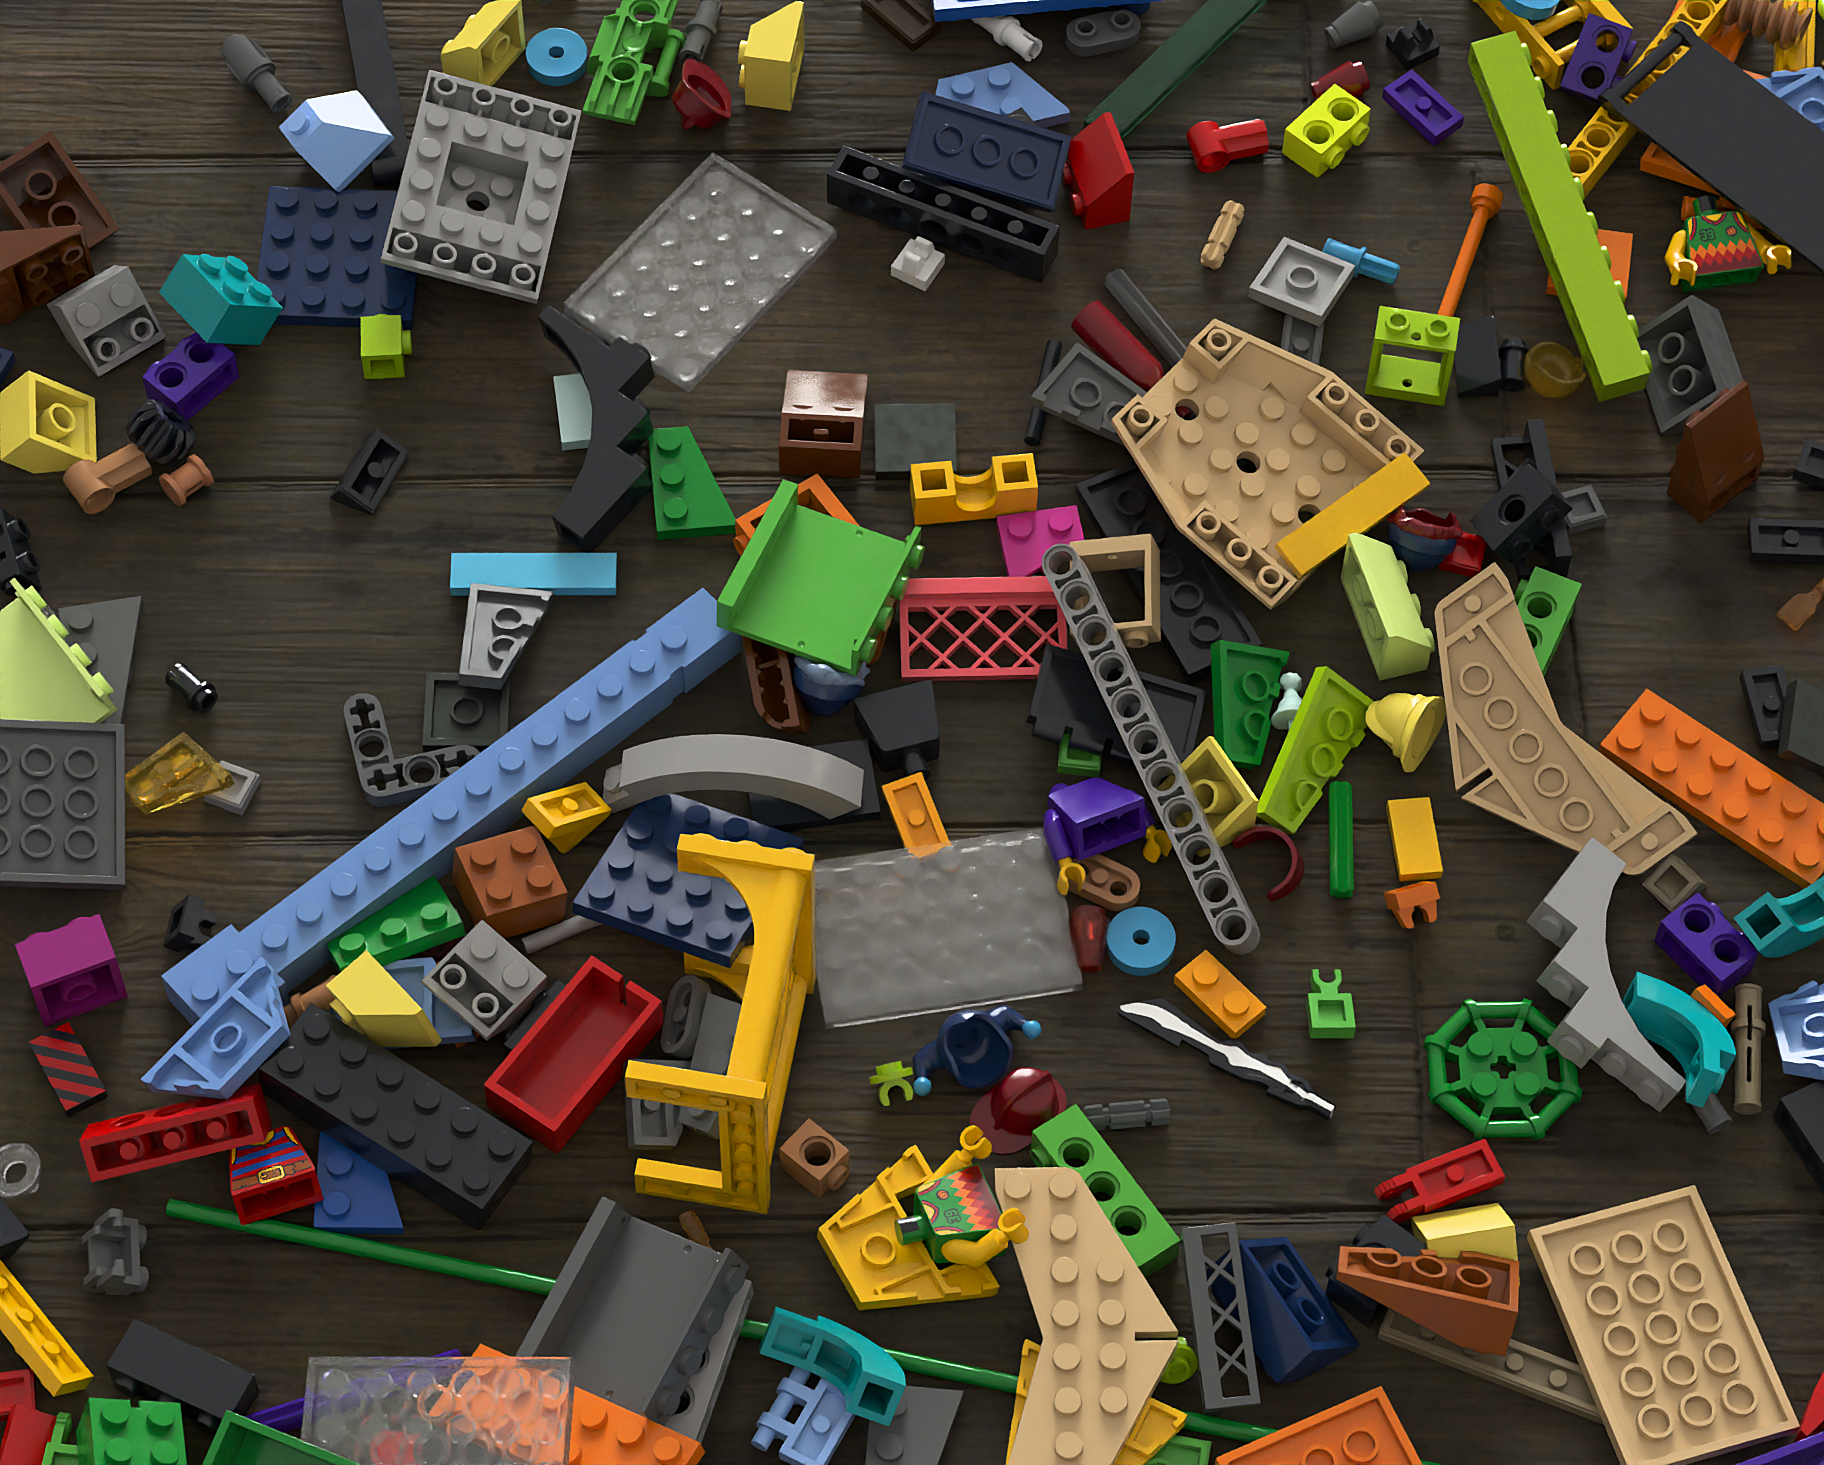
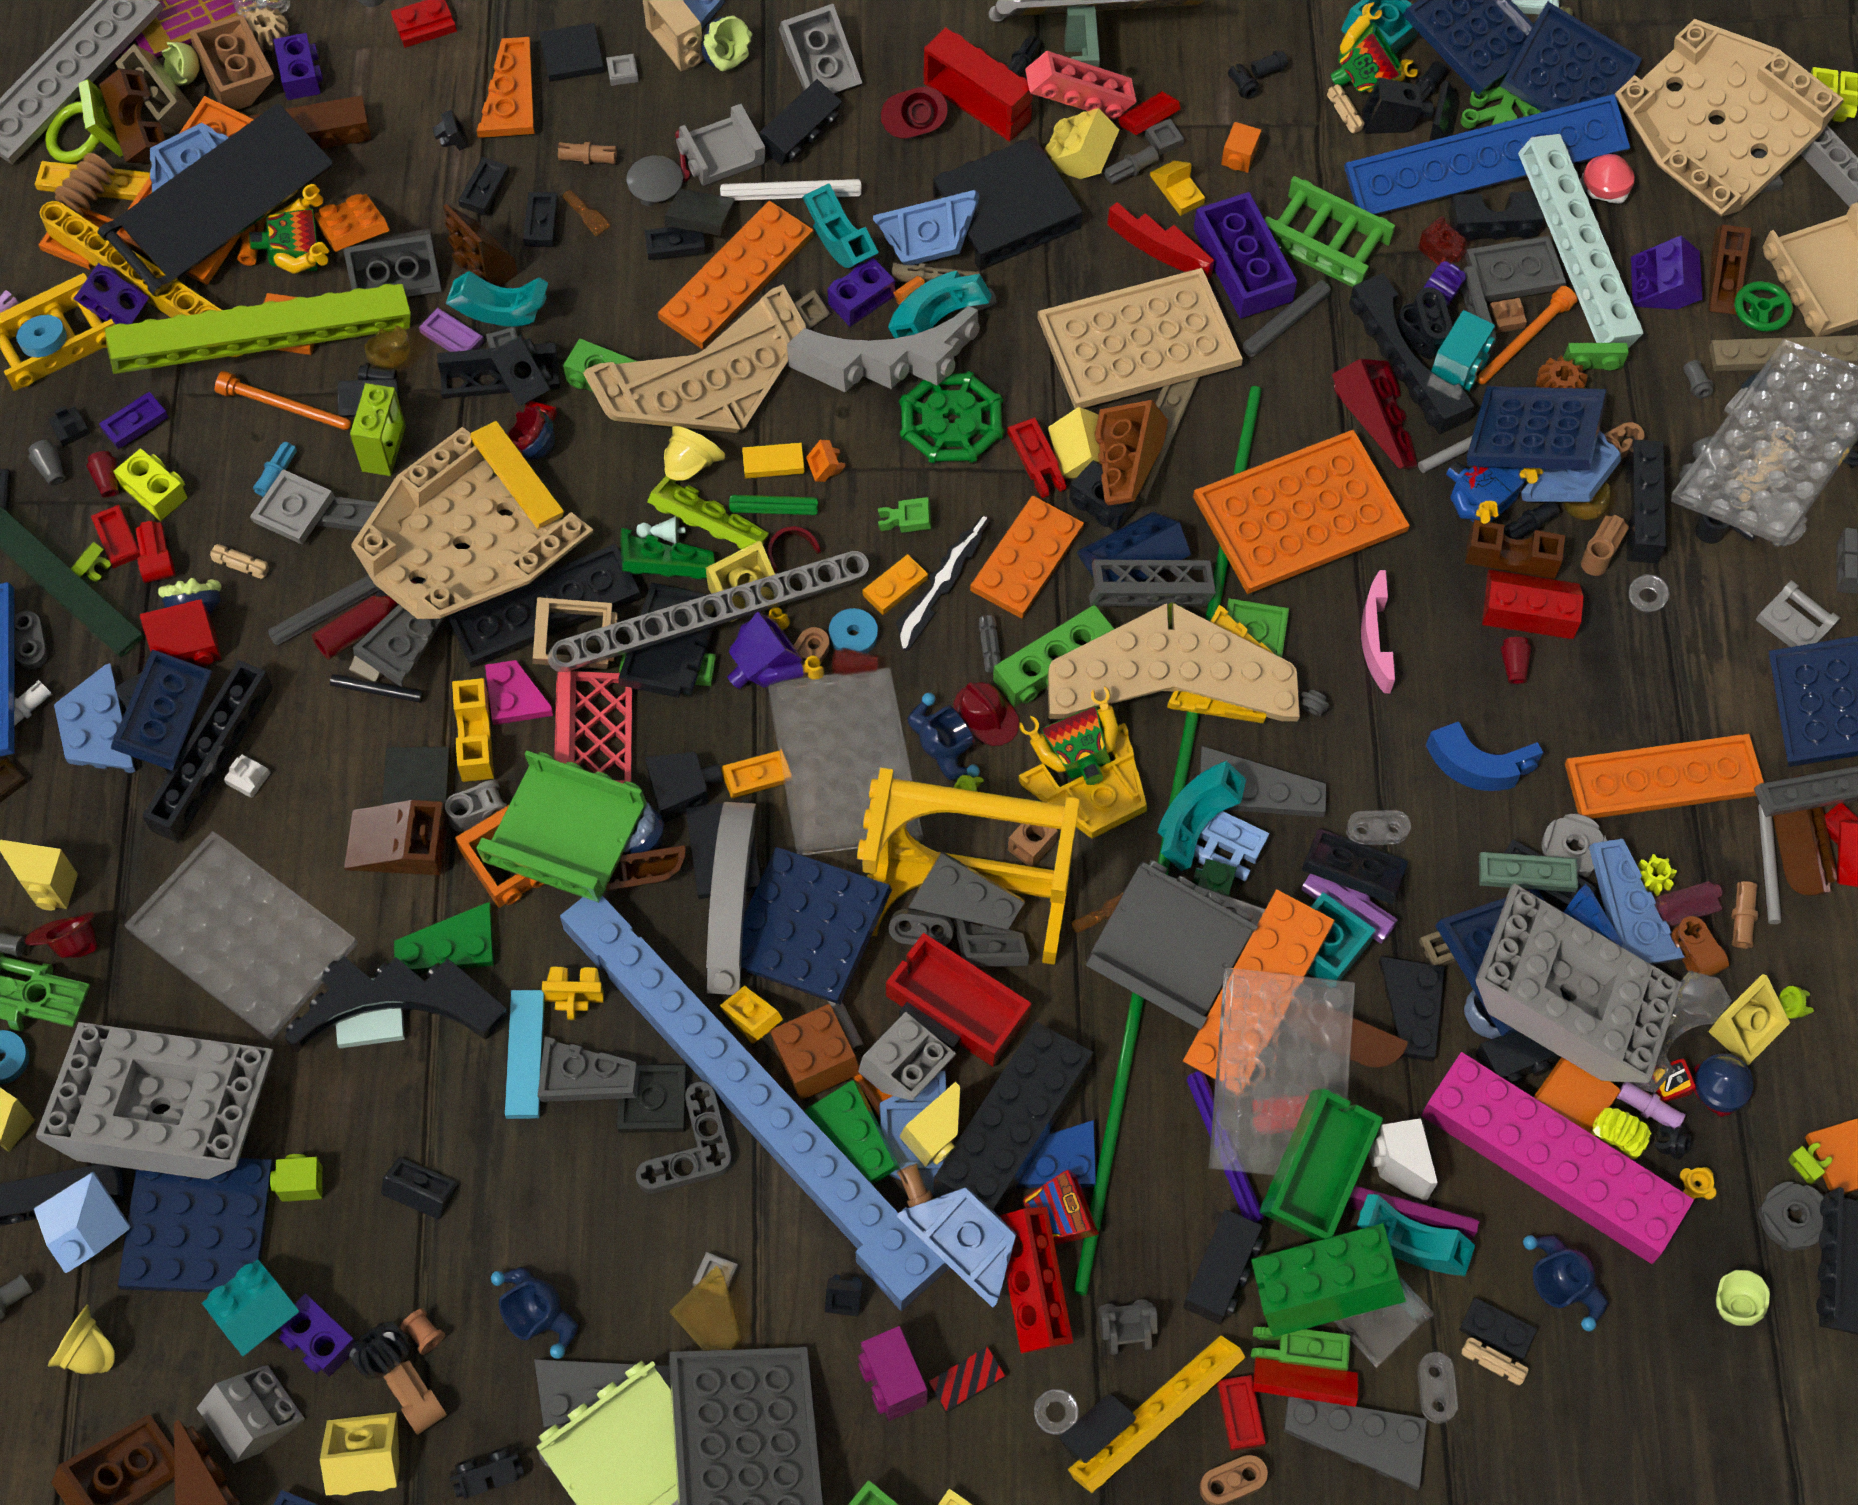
camera: 90 degrees left, 5 degrees up
black pin [165,663,218,713] -> none
yellowish green slope [1340,532,1435,680] -> none
none -> light yellow piece [48,1304,115,1374]
none -> lime tile [69,542,111,582]
none -> red tile [91,505,140,569]
none -> hair [158,578,221,616]
none -> orange plate [313,194,389,252]
none -> medium lavender tile [419,308,484,352]
none -> light grey piece [445,780,508,832]
none -> teal arch [446,271,548,327]
none -> dark blue piece [491,1267,578,1359]
none -> yellow hips [542,967,604,1020]
none -> orange plate [970,495,1084,619]
none -> dark green brick [1192,859,1237,897]

